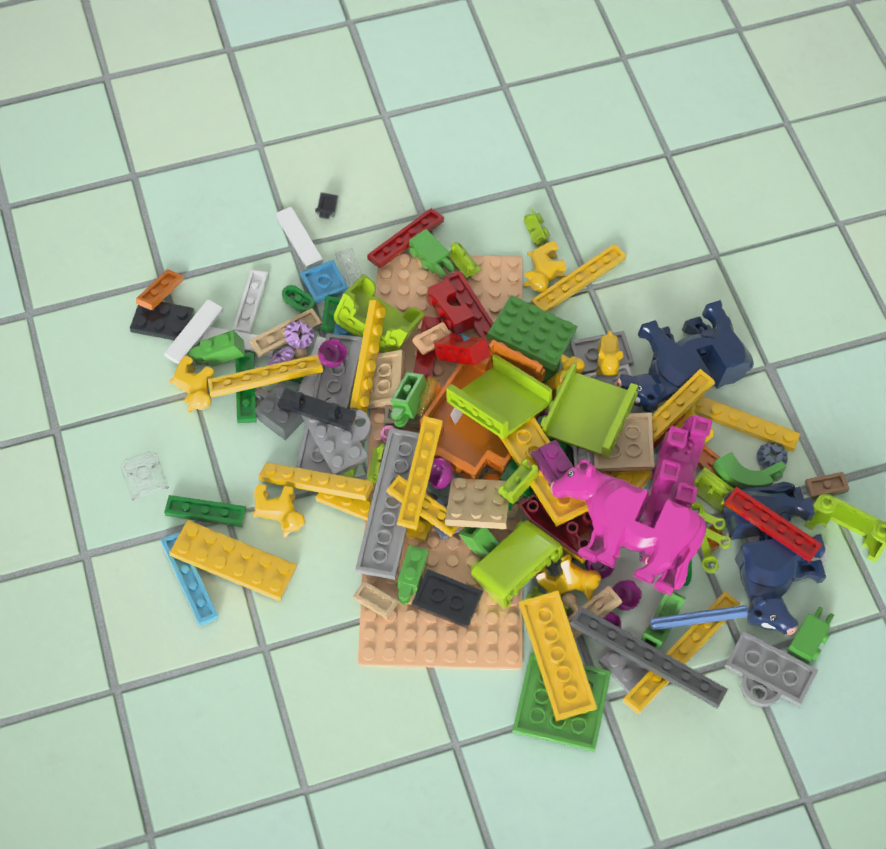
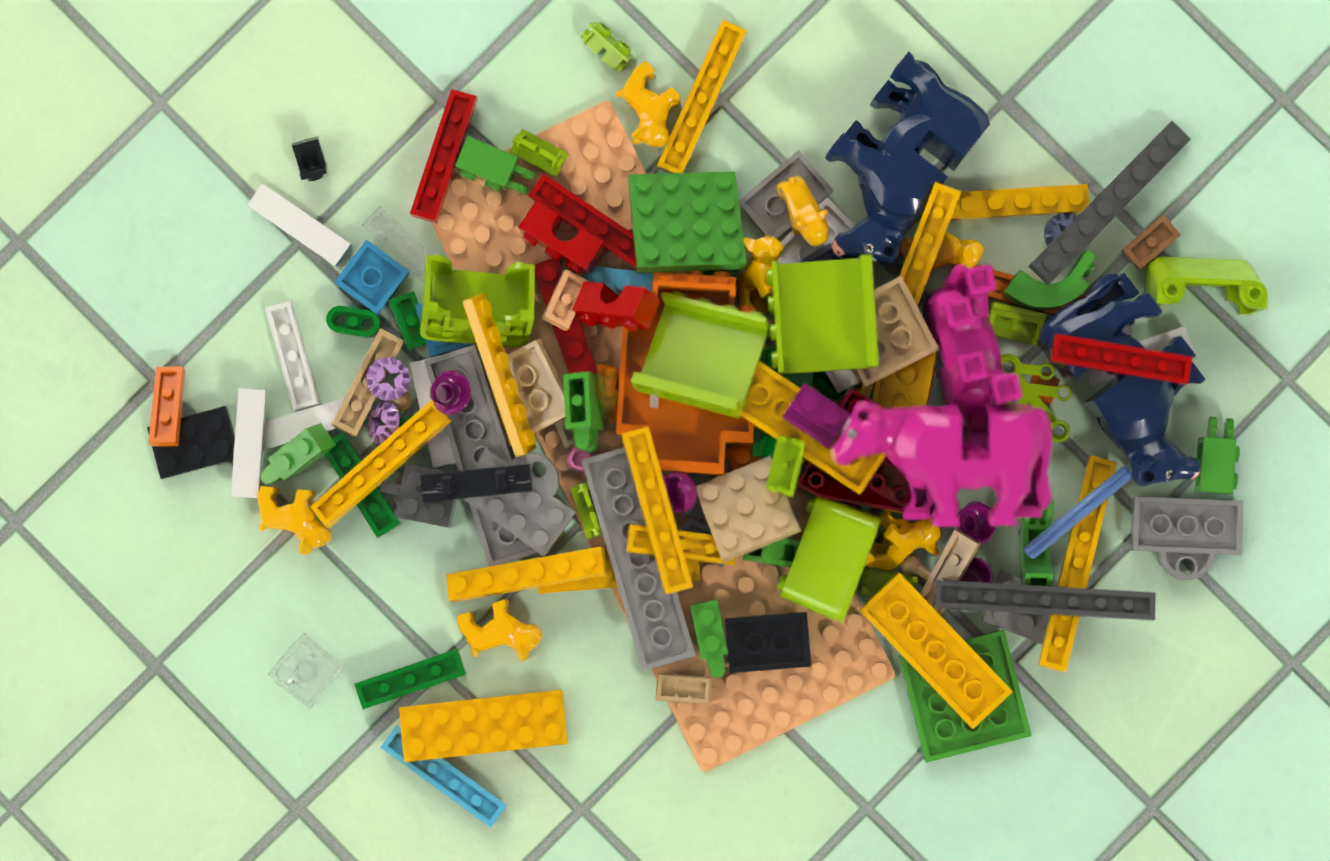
camera: 25 degrees left, 25 degrees up
none -> dark grey plate [1028,121,1191,285]

